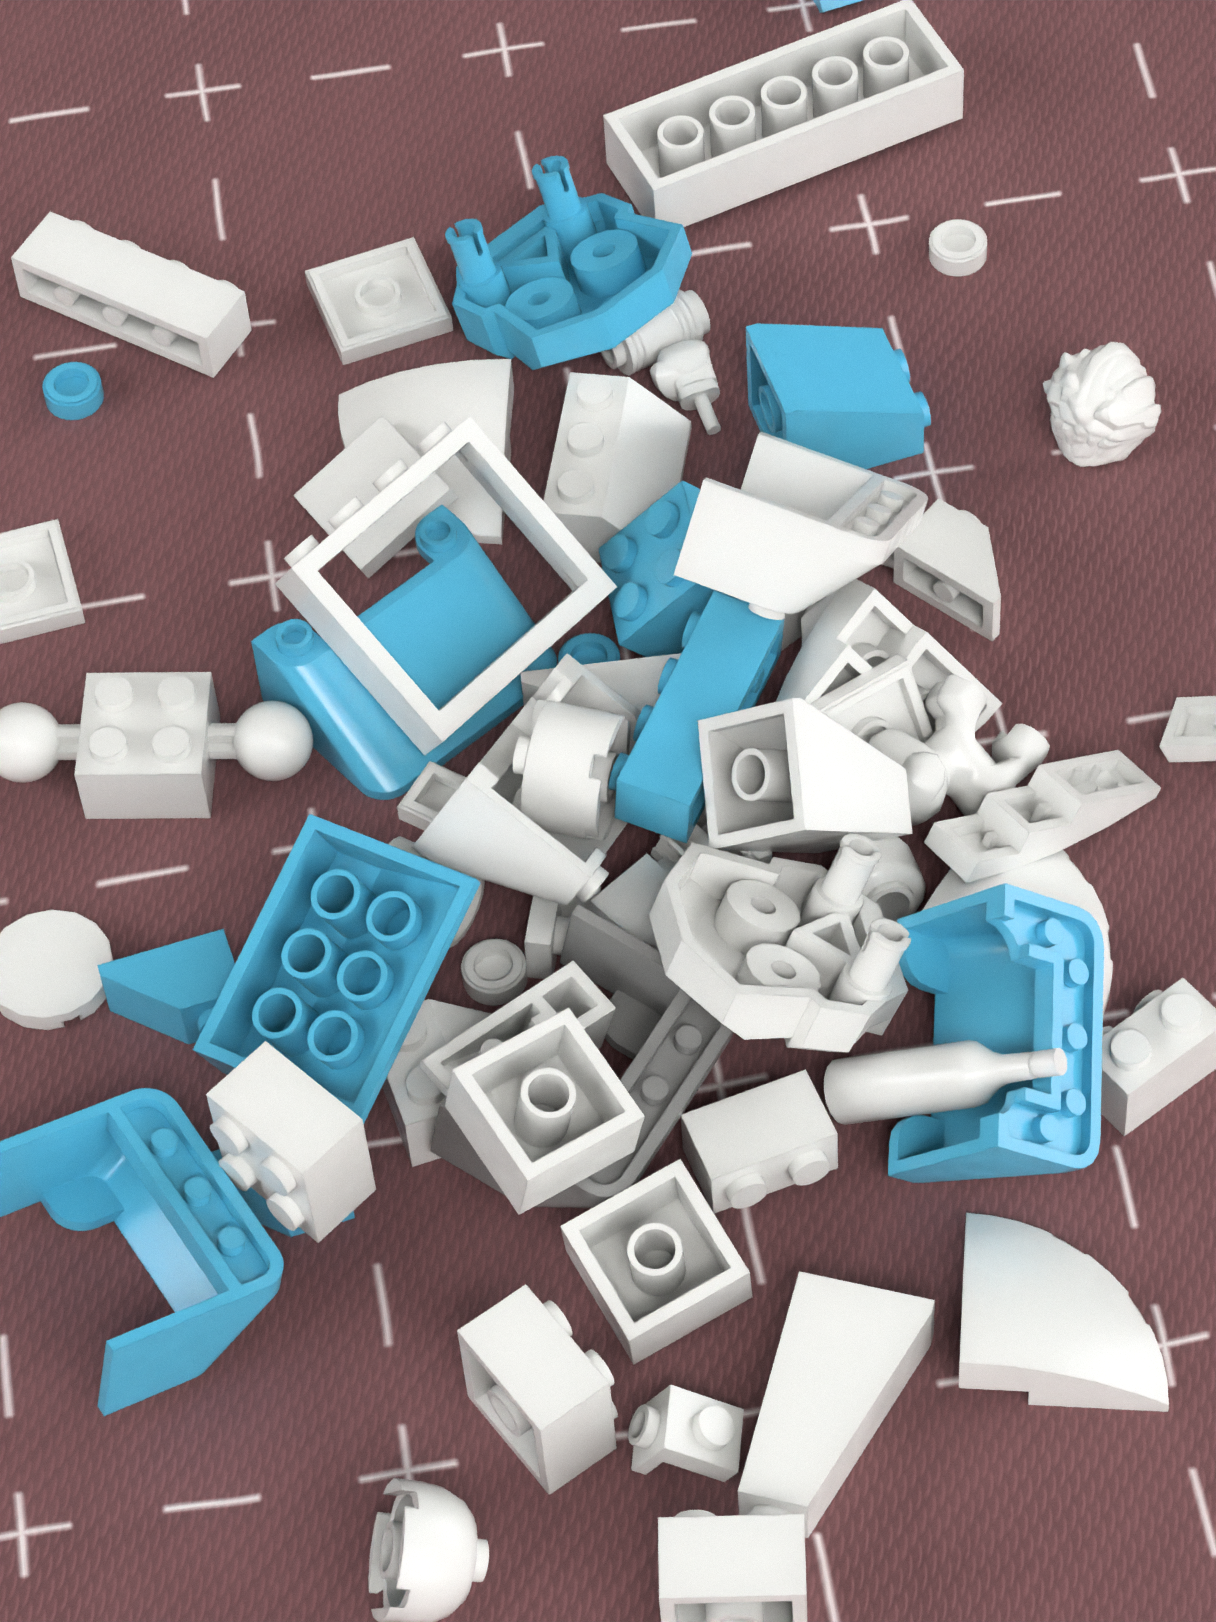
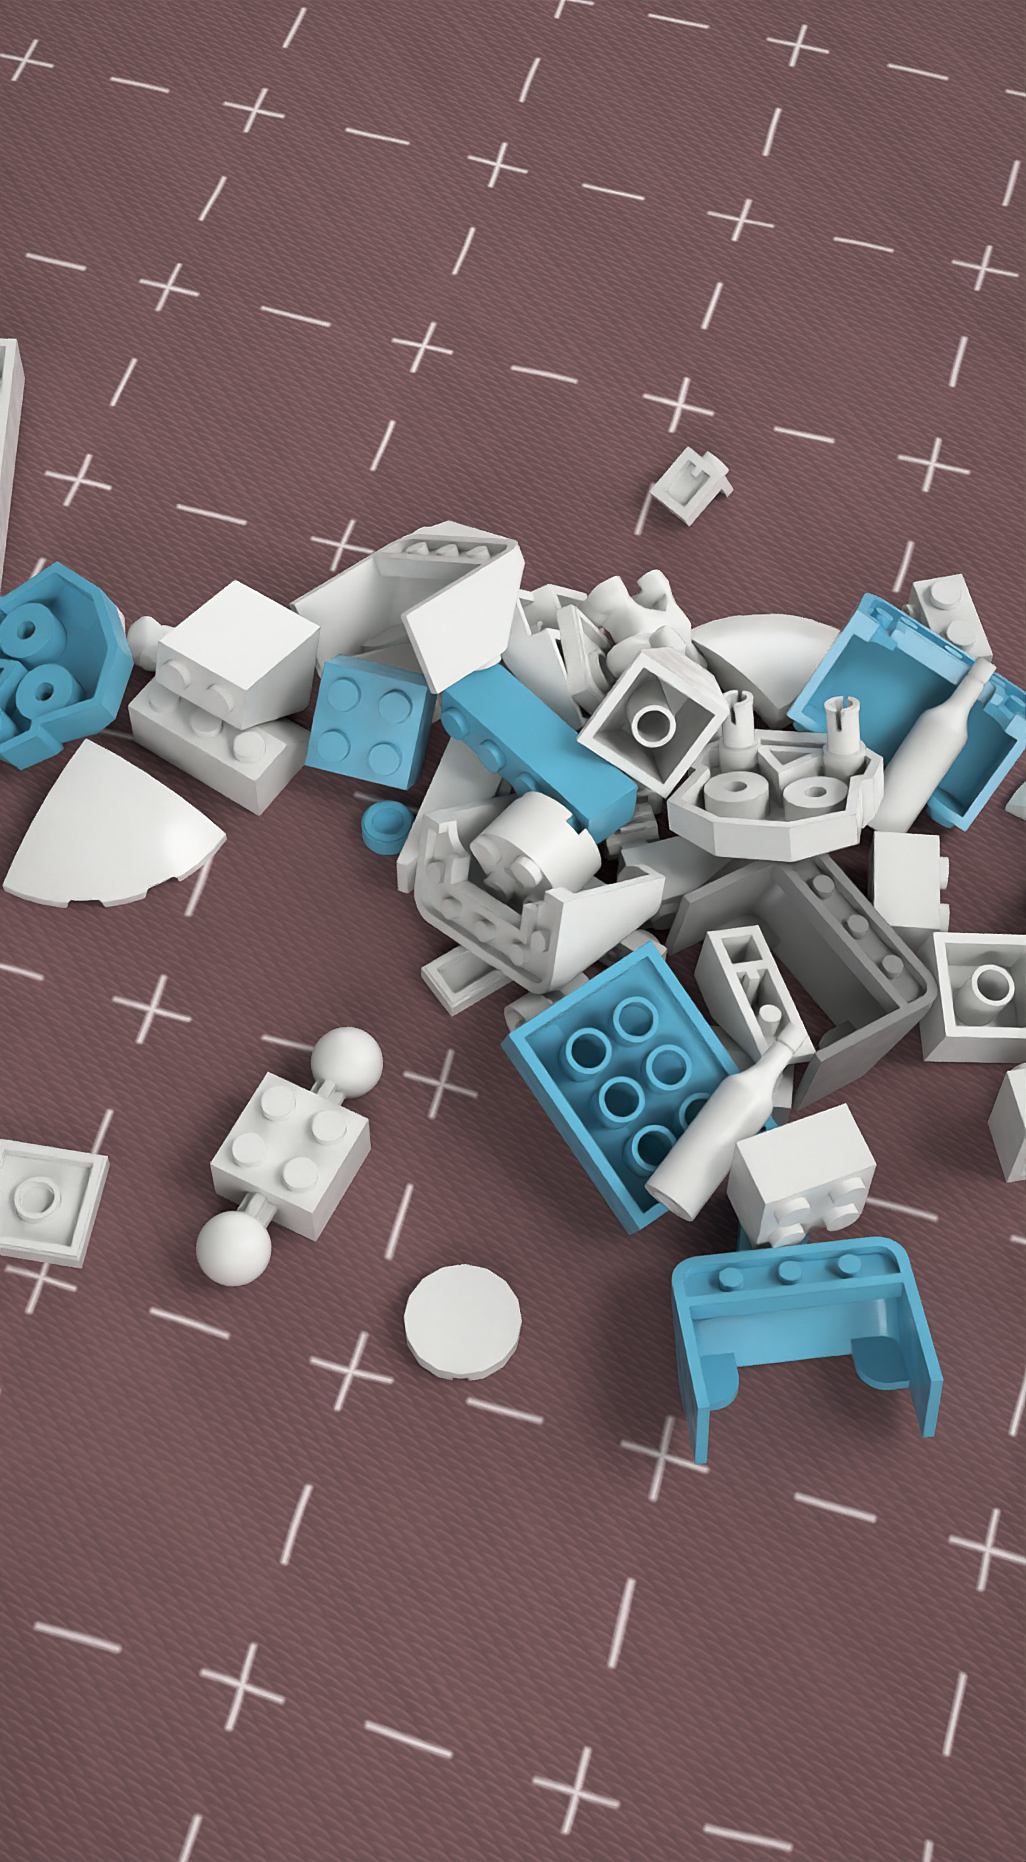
camera: 70 degrees left, 5 degrees up
medium azure slope [97,929,235,1044] -> none
medium azure windscreen [251,505,557,800] -> none
white window [275,416,617,756] -> none
white tile [293,415,458,579] -> none
white brick [445,1008,645,1215] -> none
medium azure slope [746,323,931,469] -> none
white slope [924,750,1161,883] -> none
white tile [929,219,987,276] -> none
white hair [1043,342,1162,467] -> none
none -> white slope [155,580,321,730]
none -> white piece [645,1022,807,1221]

